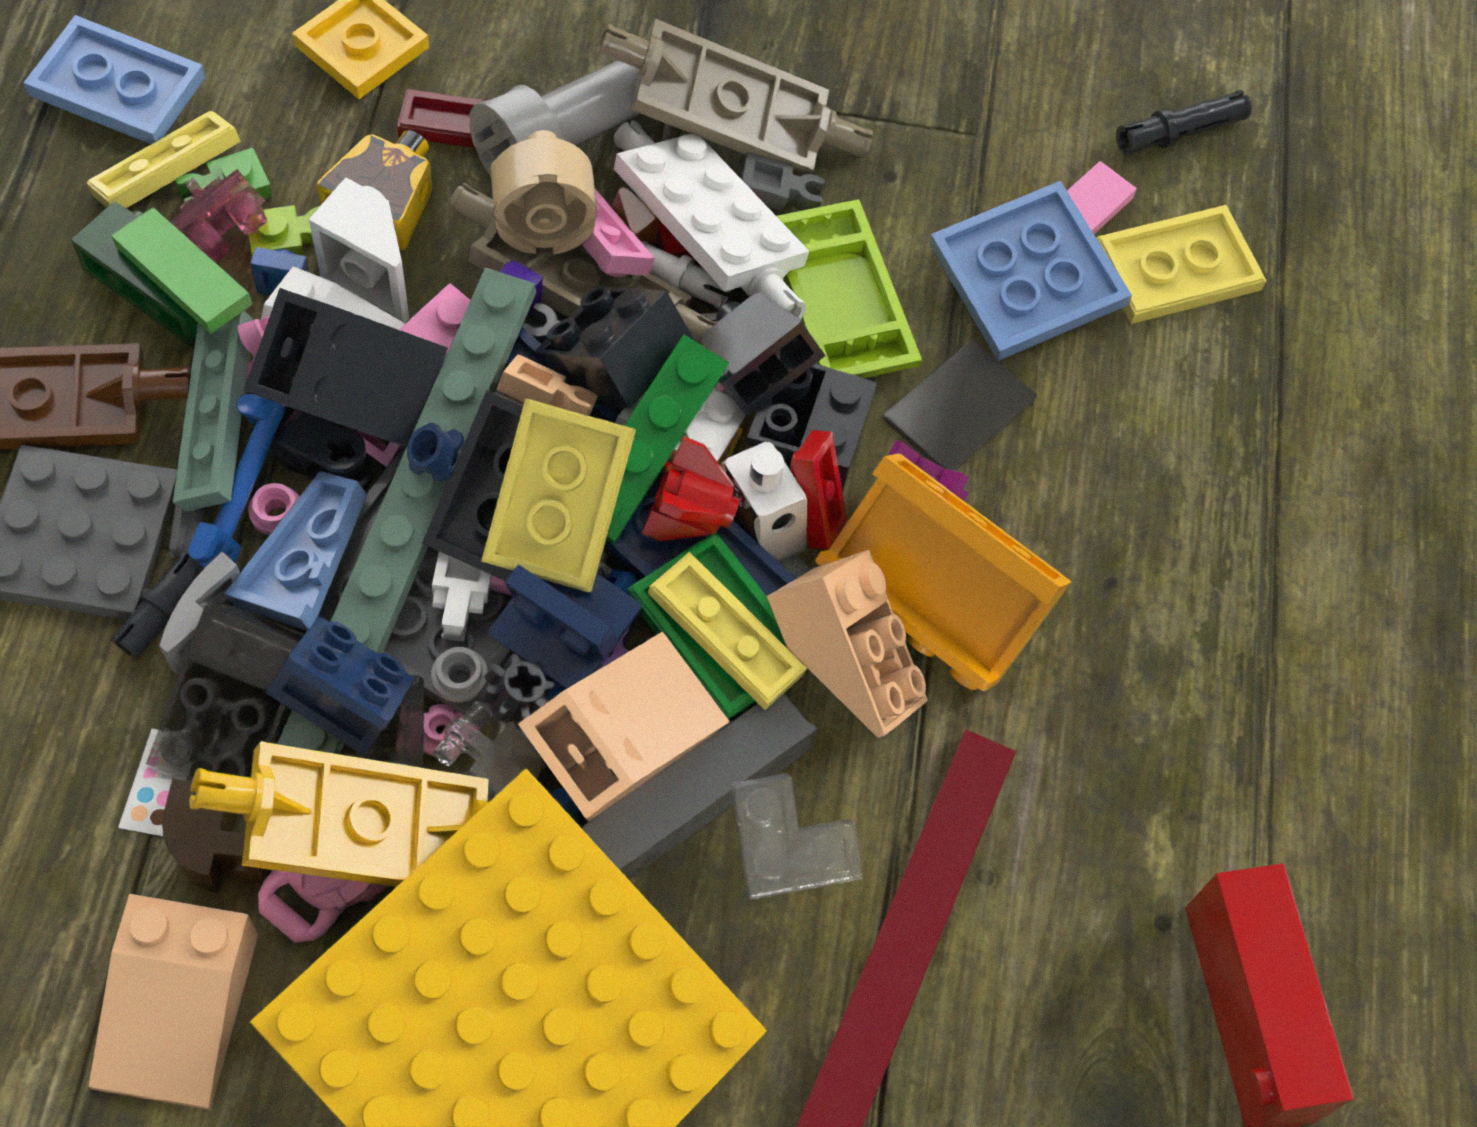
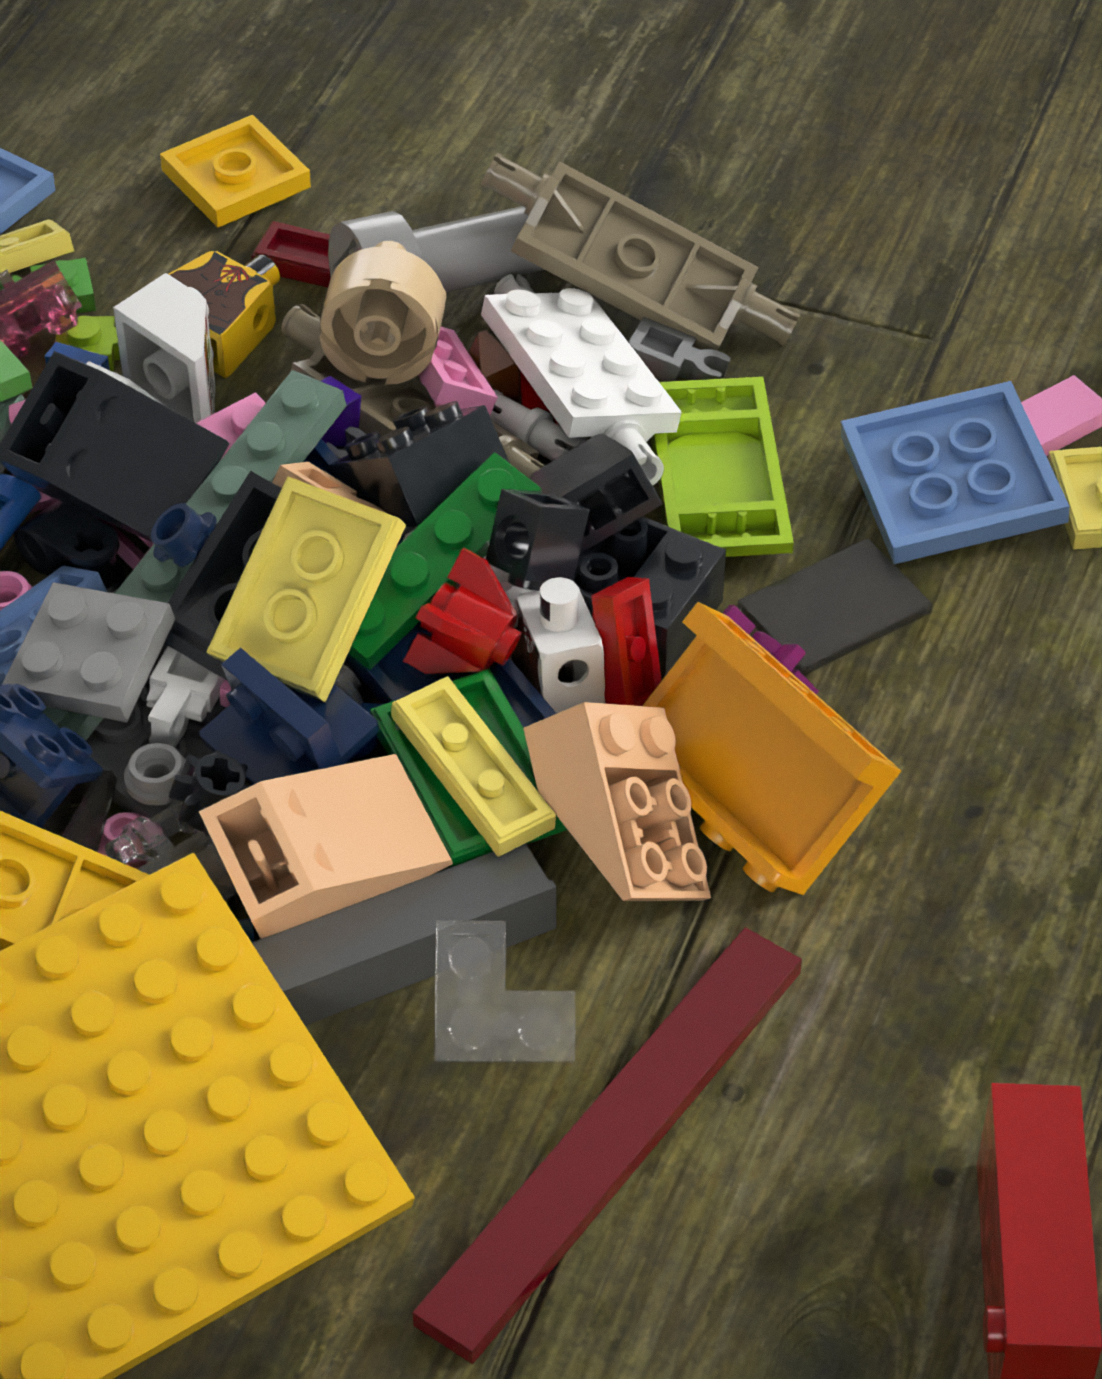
camera: 20 degrees right, 15 degrees down
none -> light grey plate [2,582,175,722]
none -> black brick [486,489,590,591]

